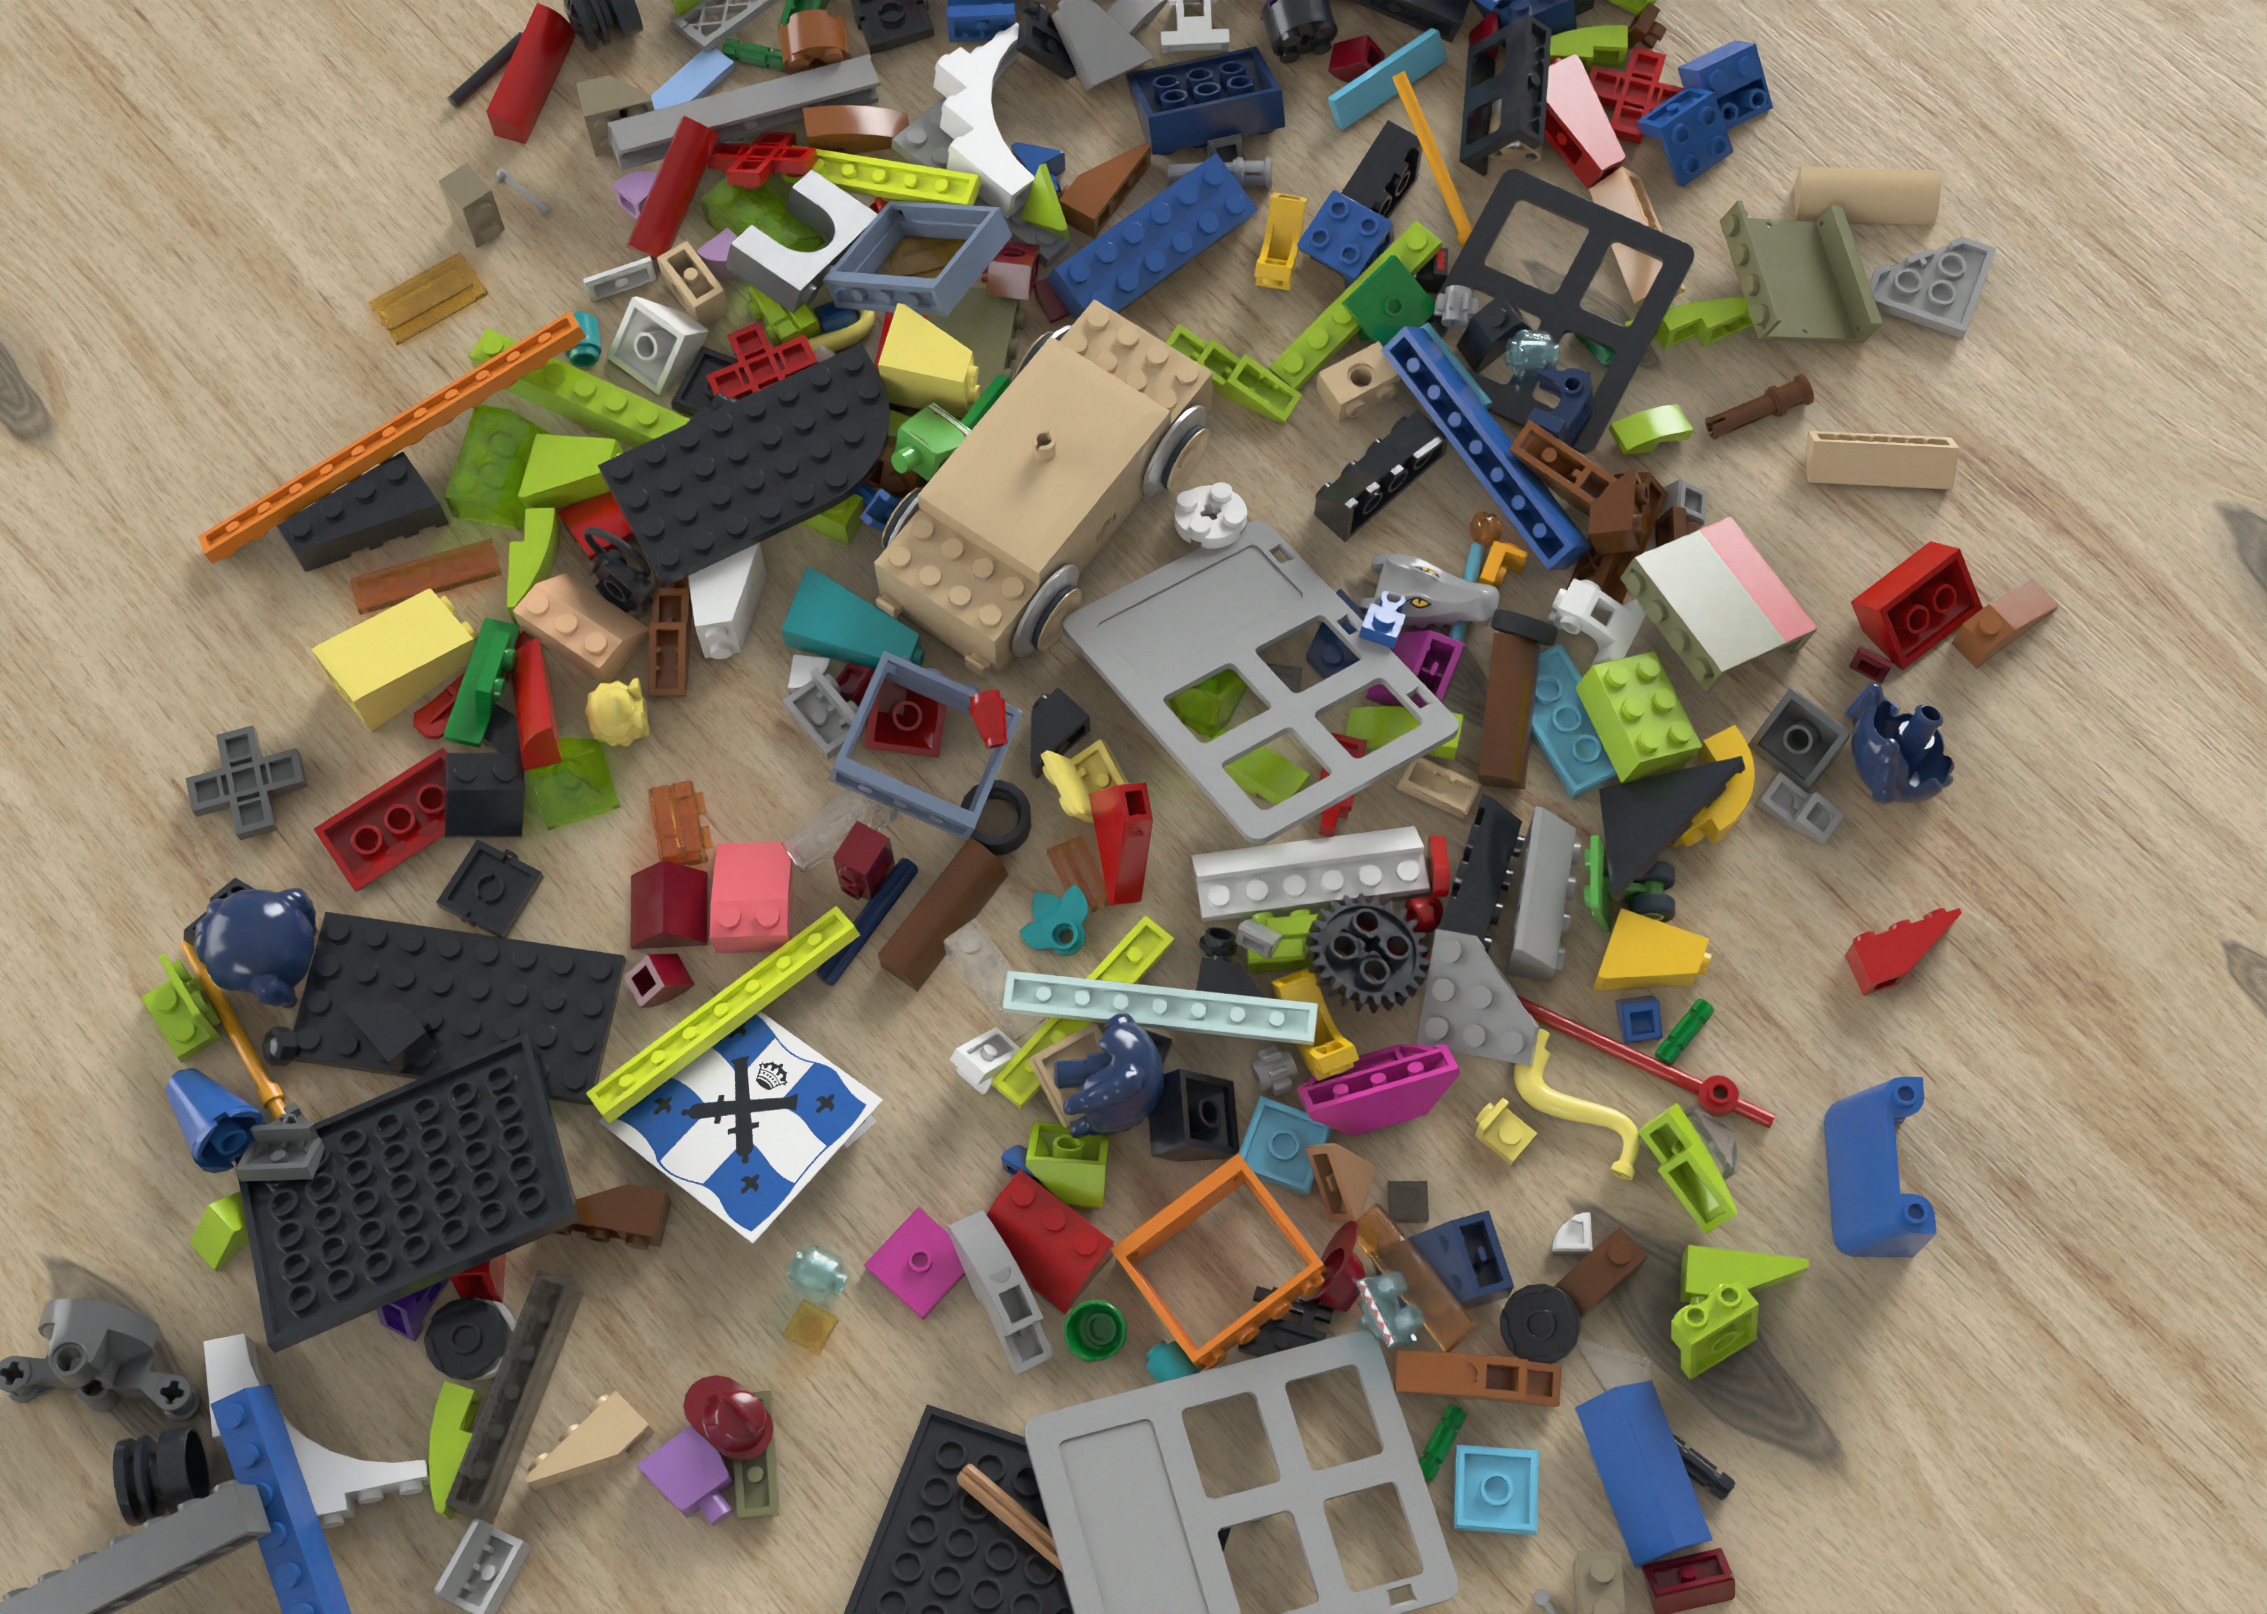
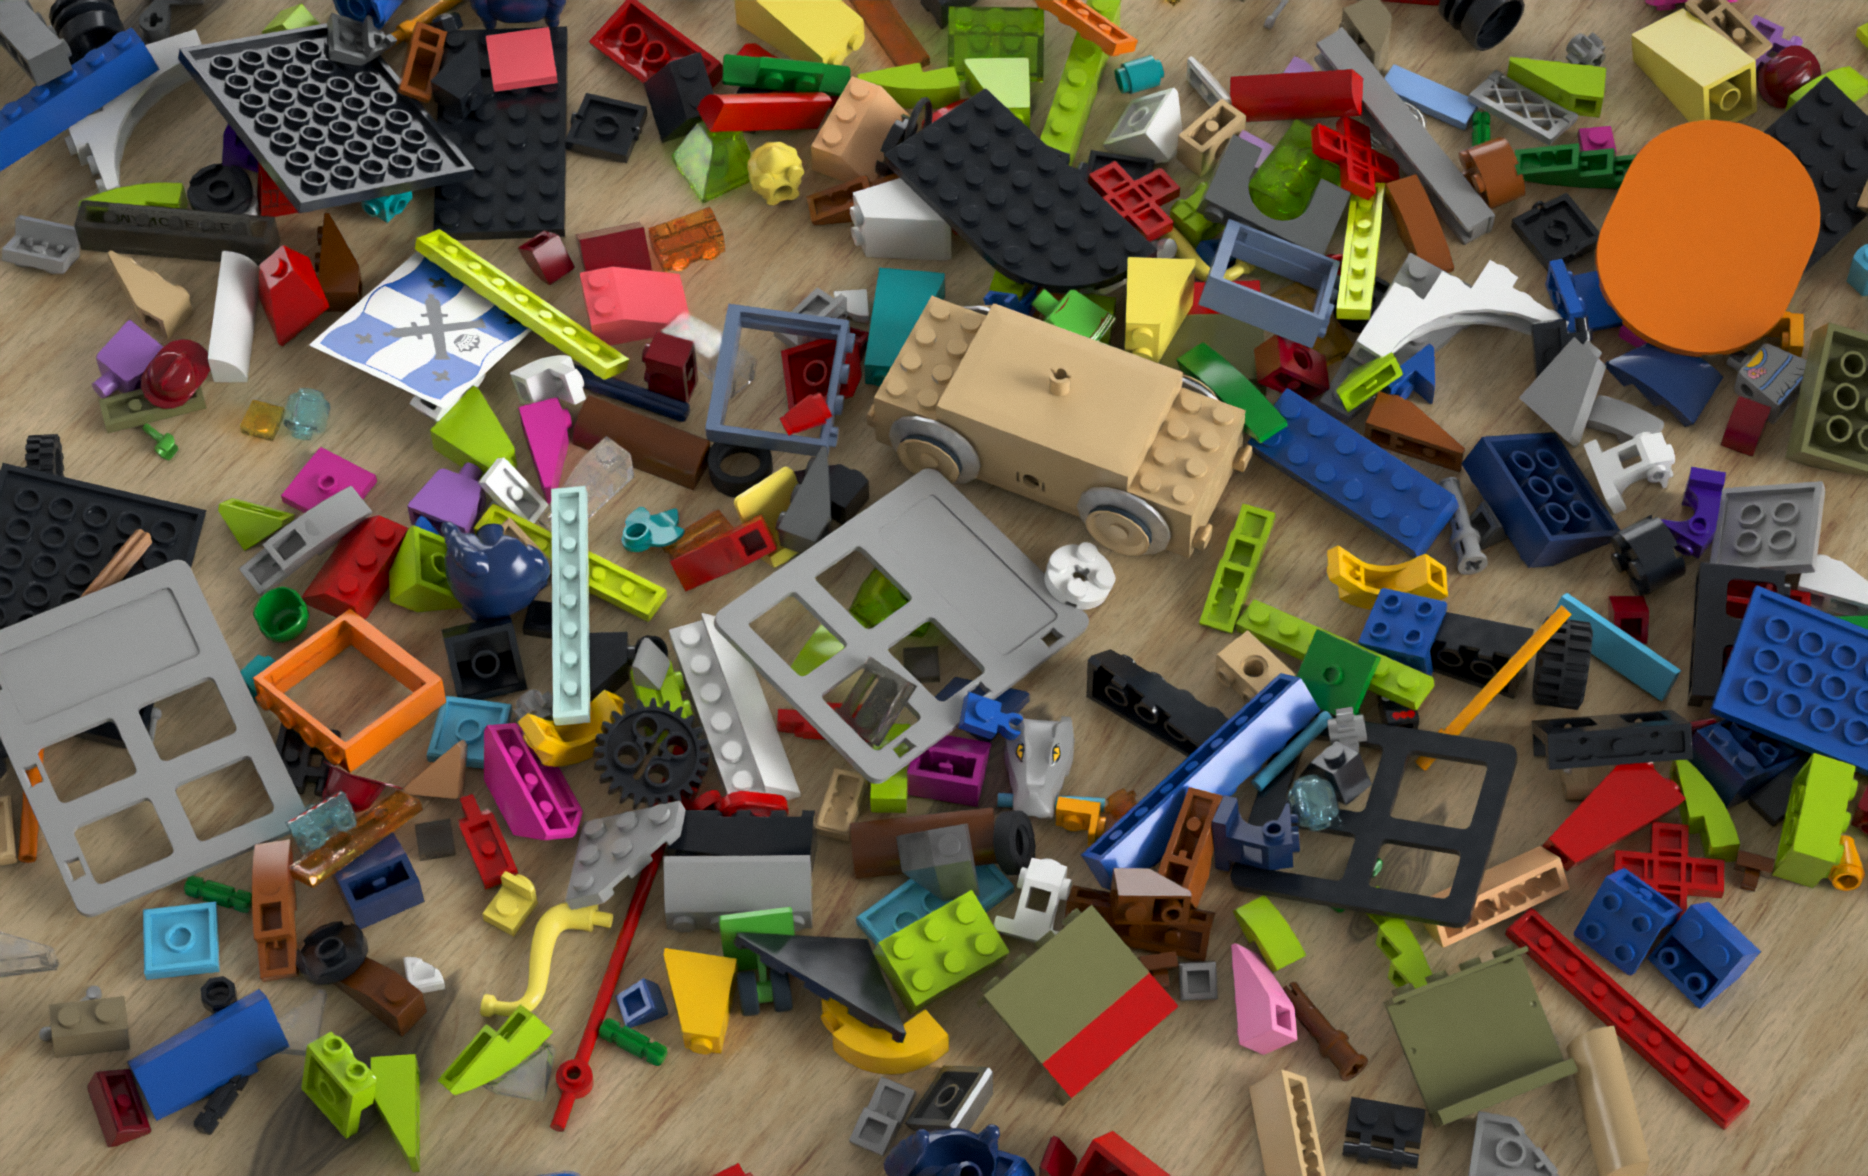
camera: 80 degrees right, 10 degrees down
none -> black tyre [25,434,65,477]
none -> bright green hand [142,424,179,461]
none -> black tile [200,976,238,1014]
none -> white brick [208,251,259,382]
none -> lime slope [218,498,295,551]
none -> red slope [258,245,330,346]
none -> dark orange slope [398,21,447,103]
none -> medium lavender torso [407,462,486,536]
none -> lime slope [430,385,518,479]
none -> red hinge [458,794,519,890]
none -> coral tile [486,27,558,92]
none -> white brick [510,355,586,405]
none -> dark pink slope [518,397,573,507]
none -> dark grey slope [775,446,832,553]
none -> clear smoke plate [834,656,917,747]
none -> flat silver slope [896,824,980,902]
none -> green slope [1176,342,1288,444]
none -> bright pink slope [1231,943,1297,1055]
none -> black plate [1342,1096,1426,1170]
none -> red tile [1505,907,1751,1130]
none -> black tyre [1532,617,1593,710]

